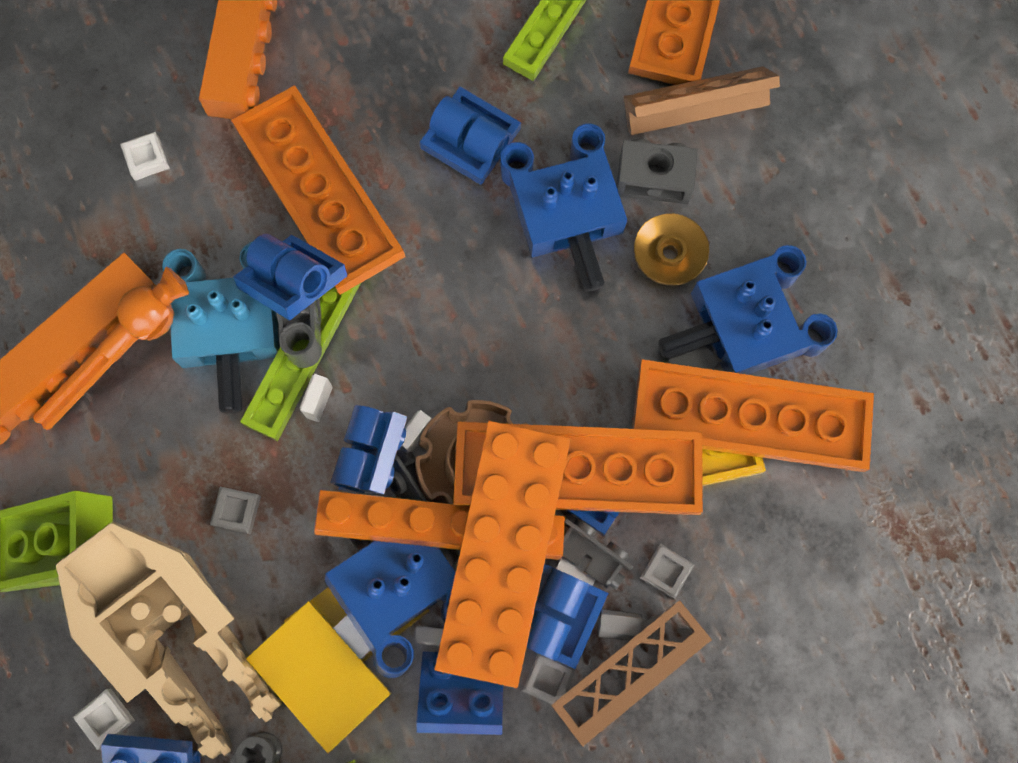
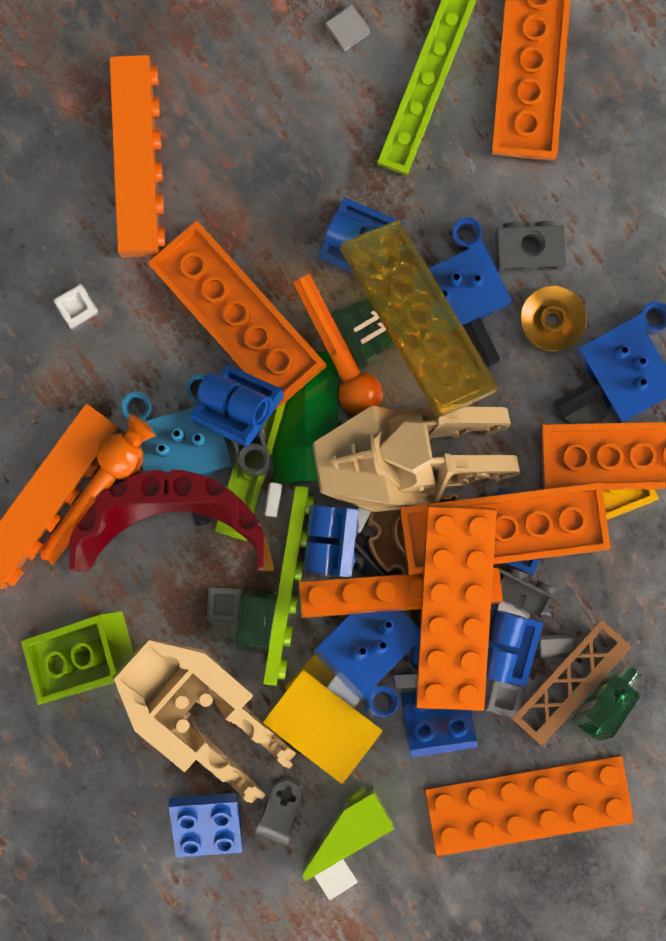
camera: 10 degrees left, 10 degrees up
white tile [73,689,135,750] -> none
medium nougat fence [624,66,780,135] -> none
light grey tile [639,544,695,600] -> none
none -> dark red windscreen [69,469,274,572]
none -> clear green torso [235,587,278,654]
none -> lime plate [263,485,314,686]
none -> green wedge [273,352,339,483]
none -> orange piece [292,273,383,416]
none -> tan connector [312,405,520,512]
none -> clear green torso [330,295,412,371]
none -> clear yellow plate [340,219,499,419]
none -> clear green torso [571,664,642,741]

